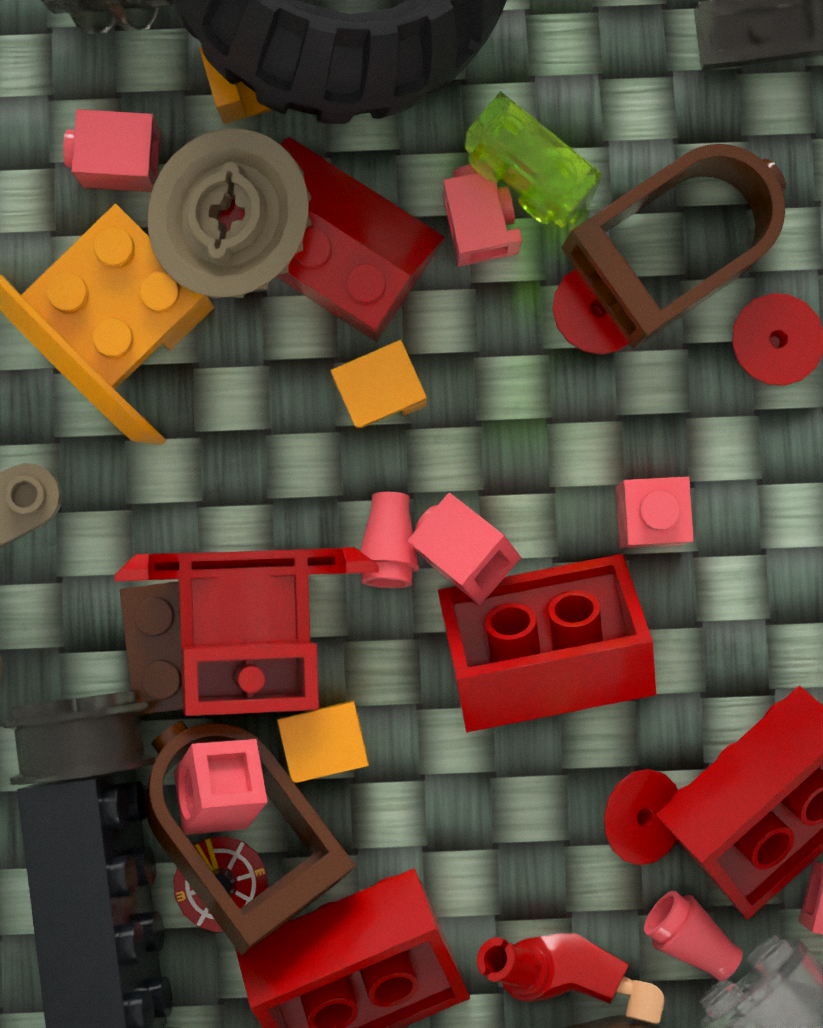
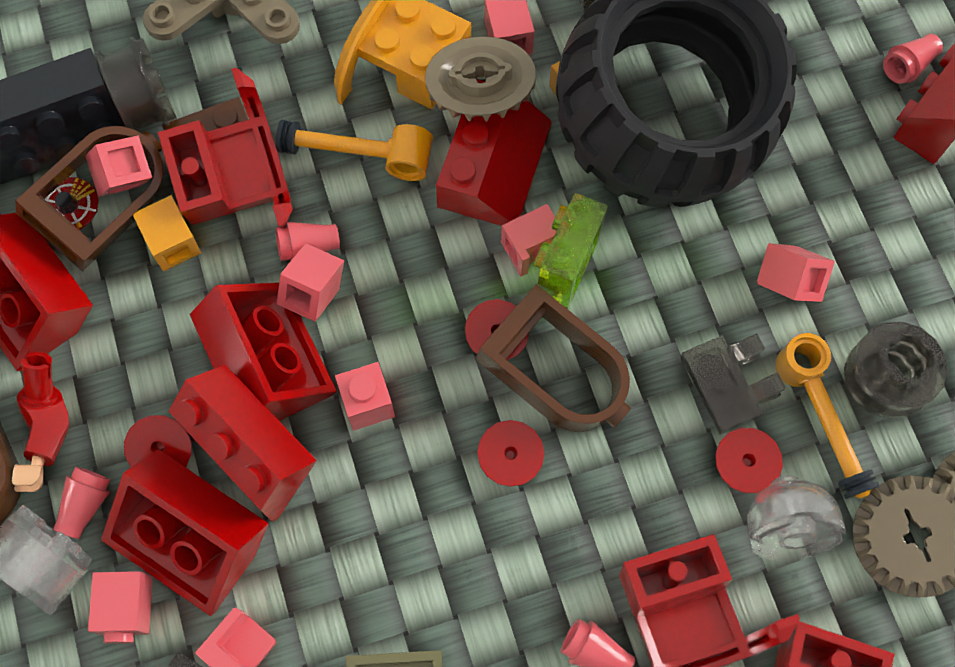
camera: 75 degrees right, 15 degrees down
light orange panel [330,340,427,428] -> none
none -> red slope [169,364,317,522]
none -> light orange piece [276,119,433,181]

